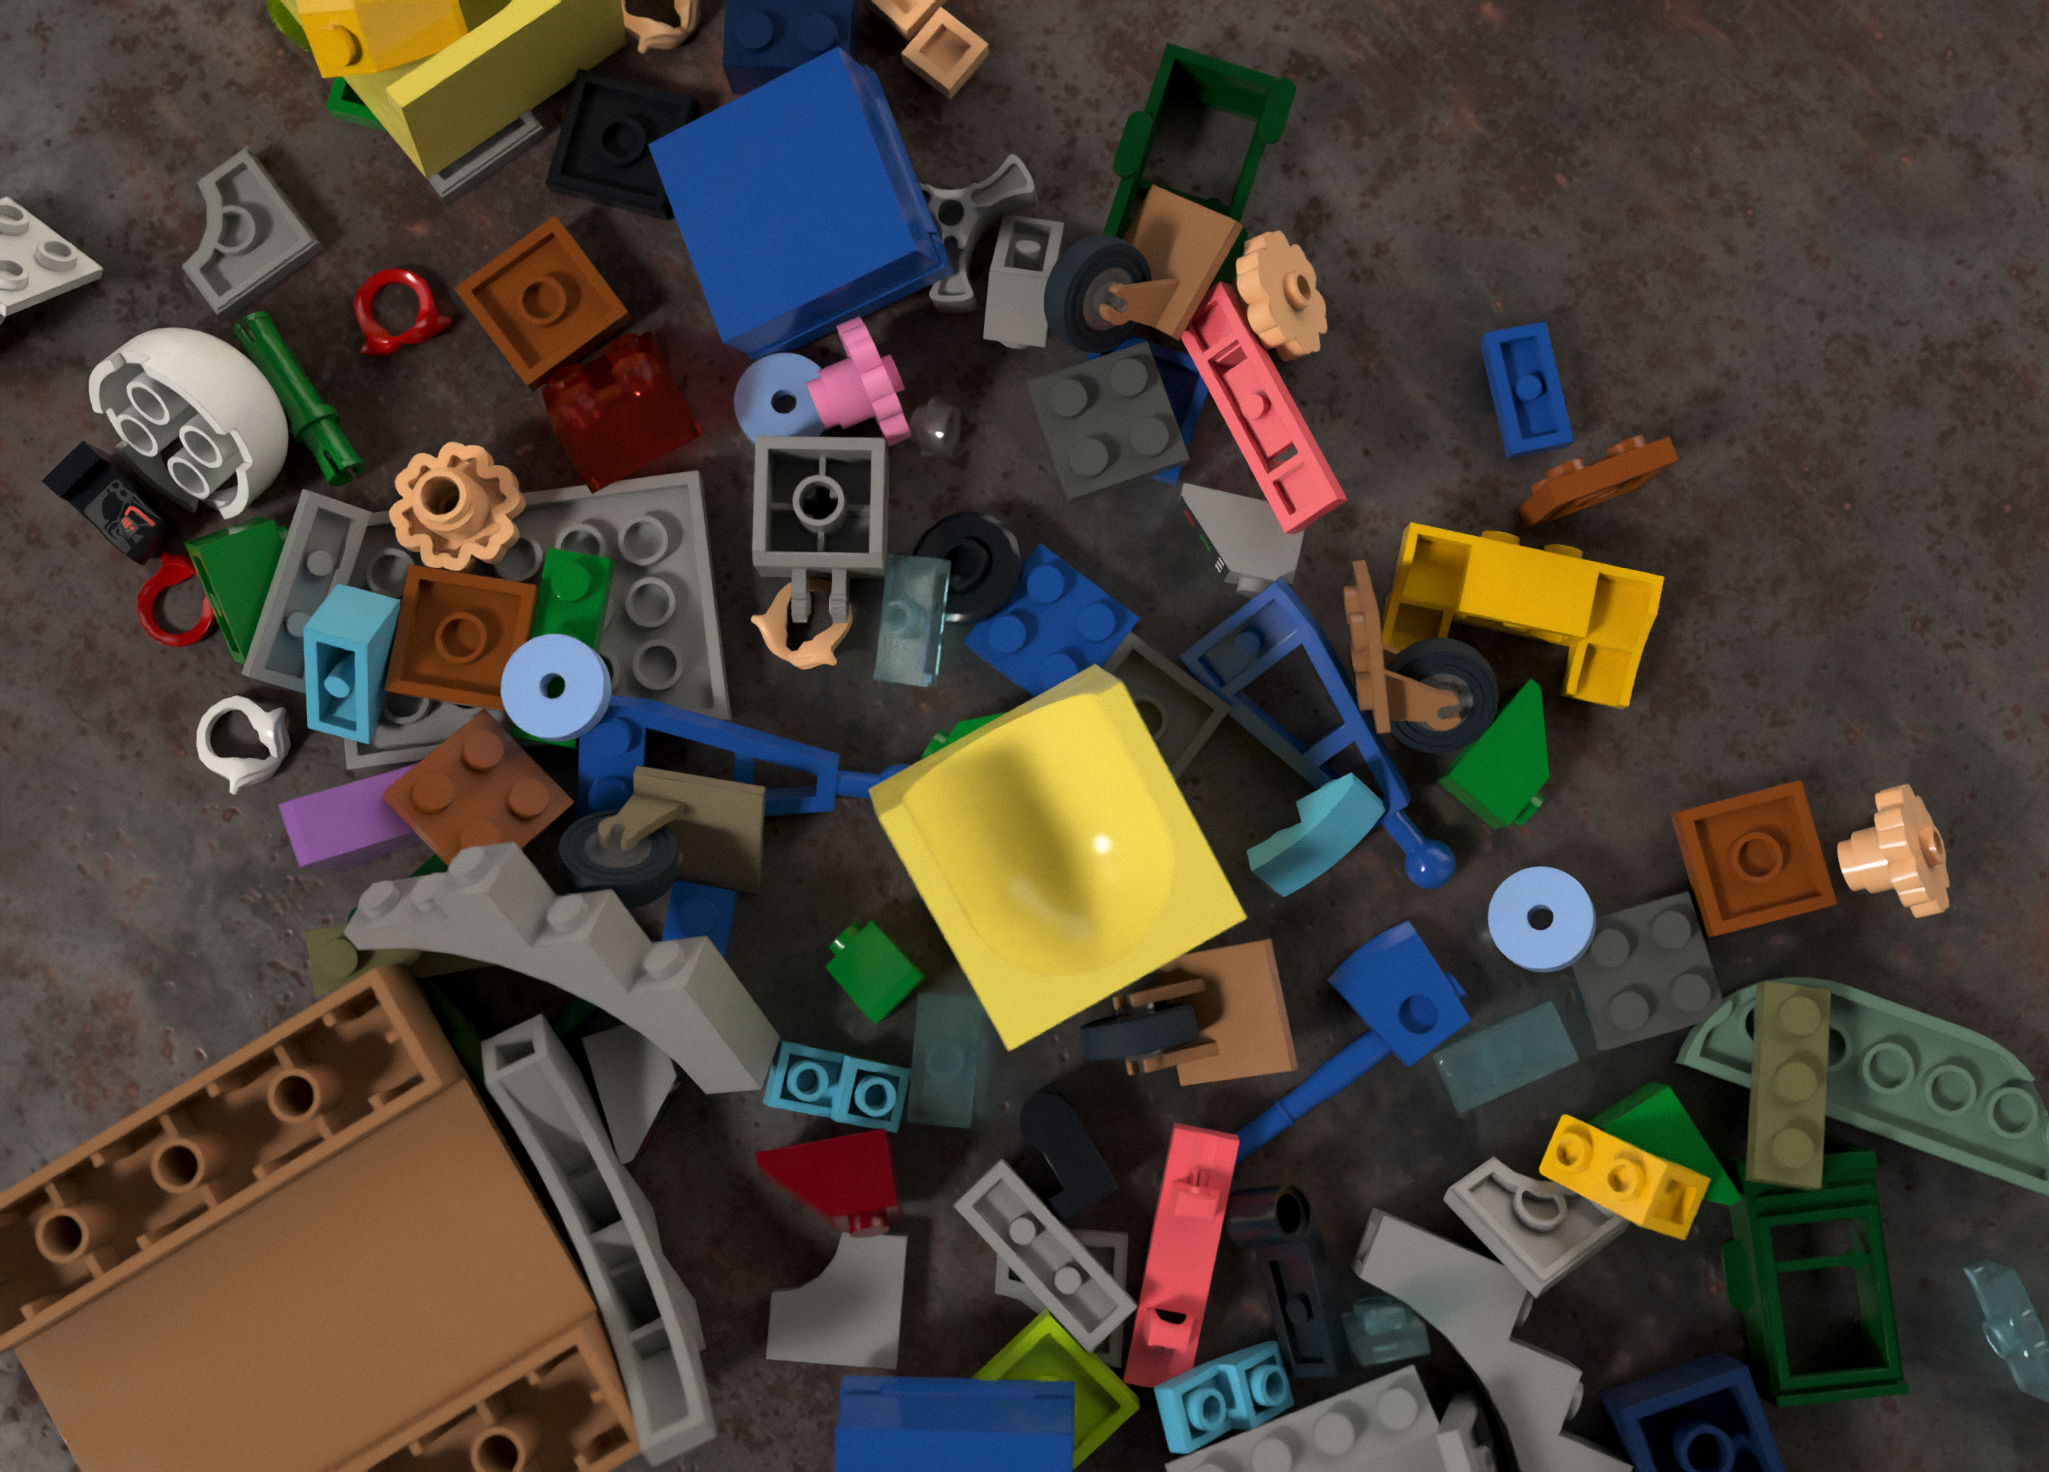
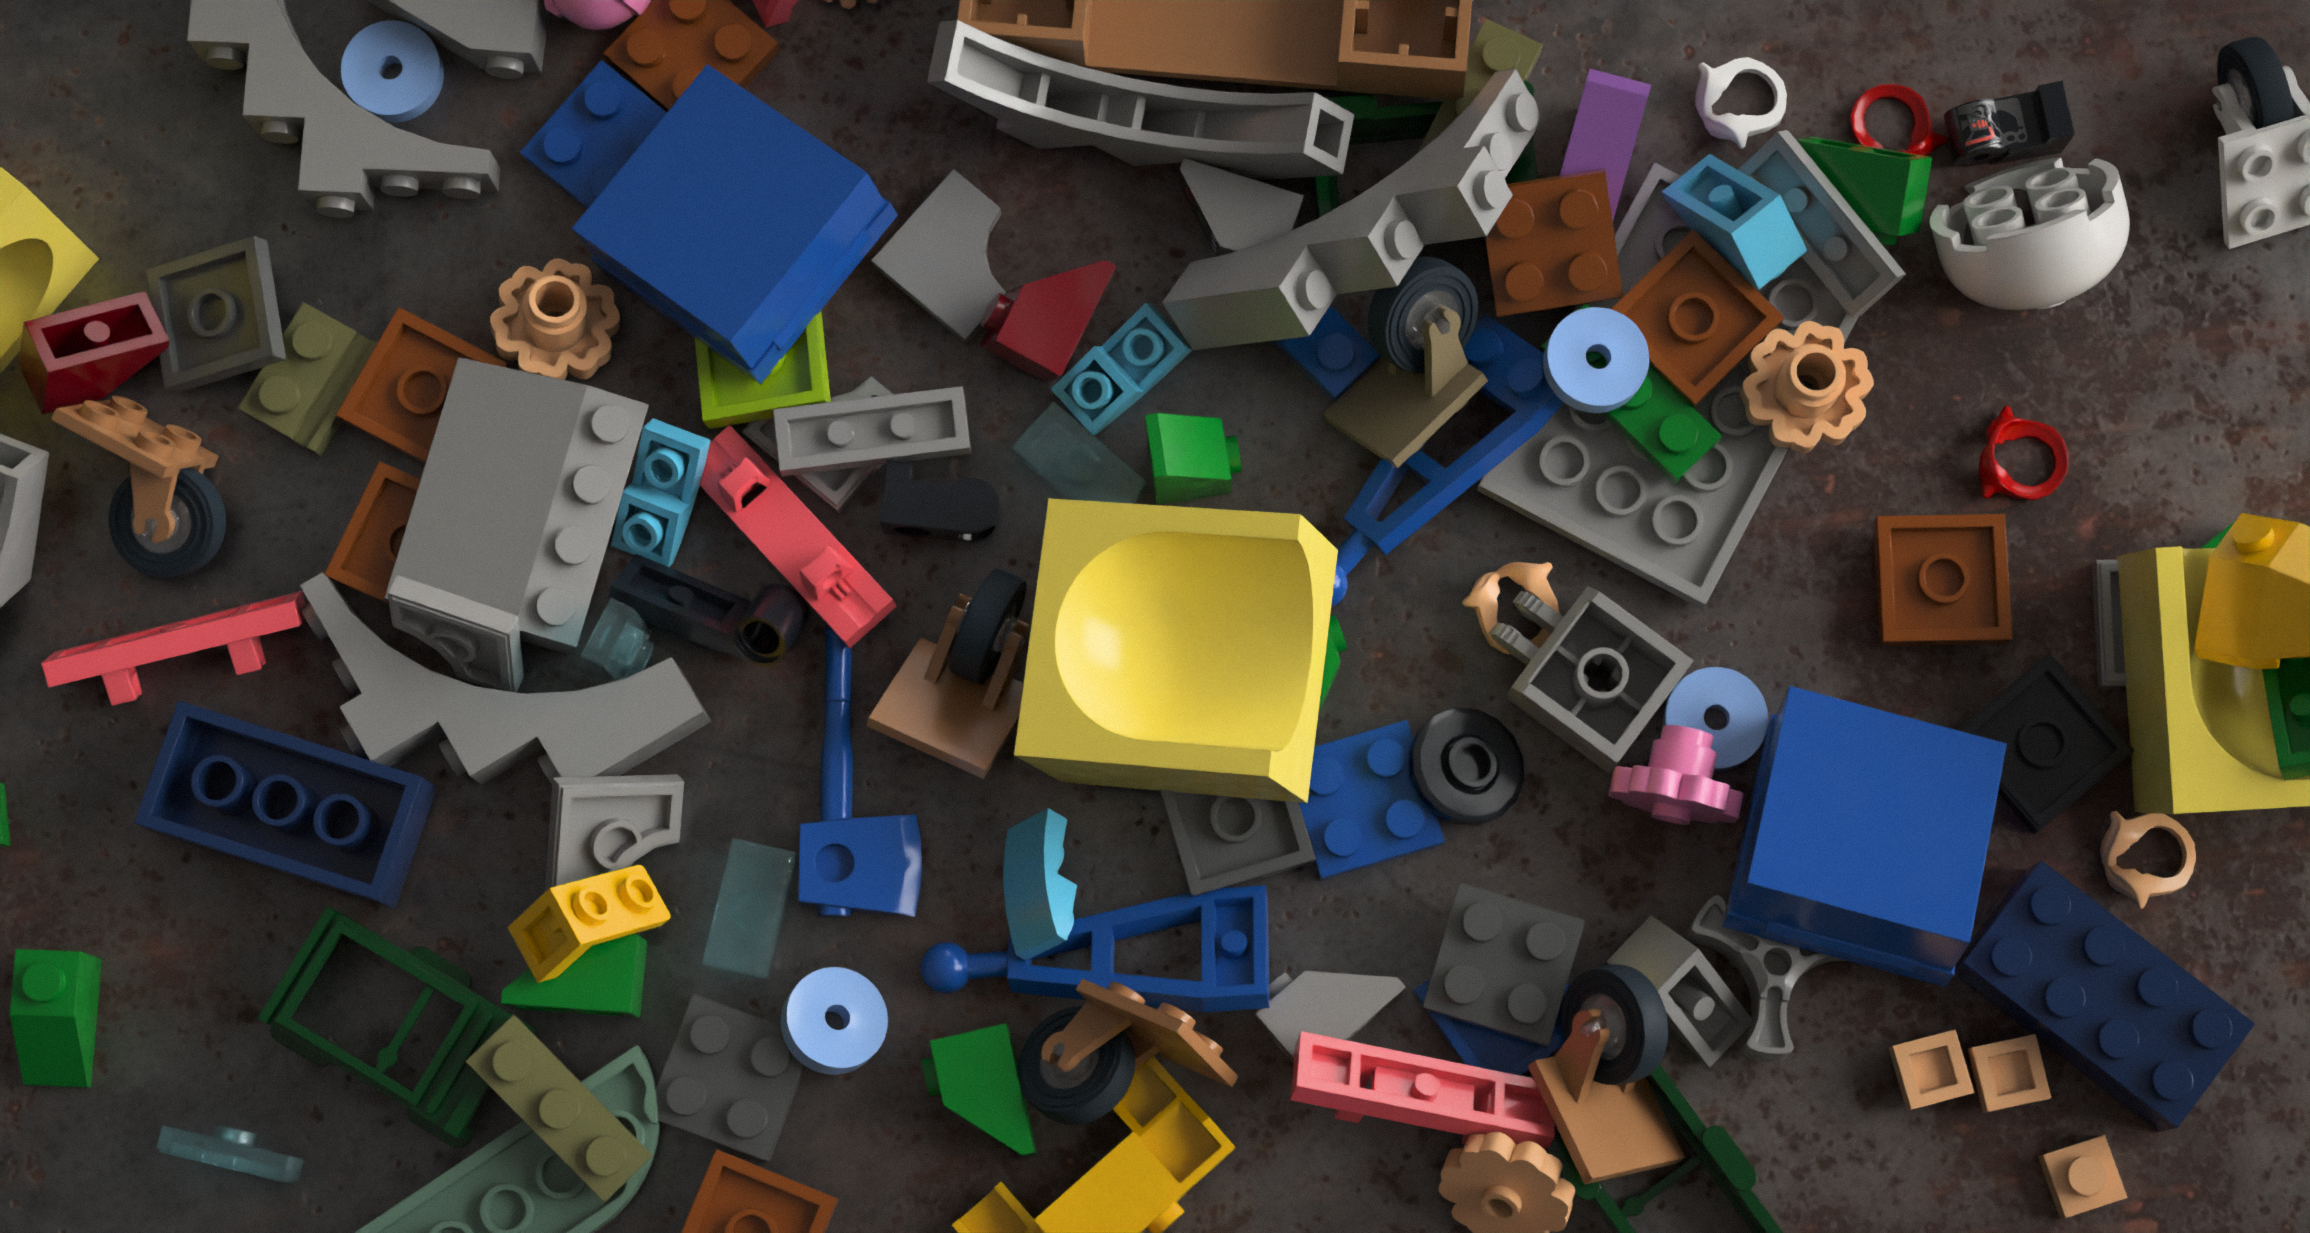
camera: 130 degrees right, 5 degrees down
light grey tile [182,146,326,321] -> none
green pin [232,311,366,487] -> none
clear red slope [540,330,705,494] -> none
clear light blue plate [874,554,951,688] -> none
clear plate [910,396,961,457] -> none

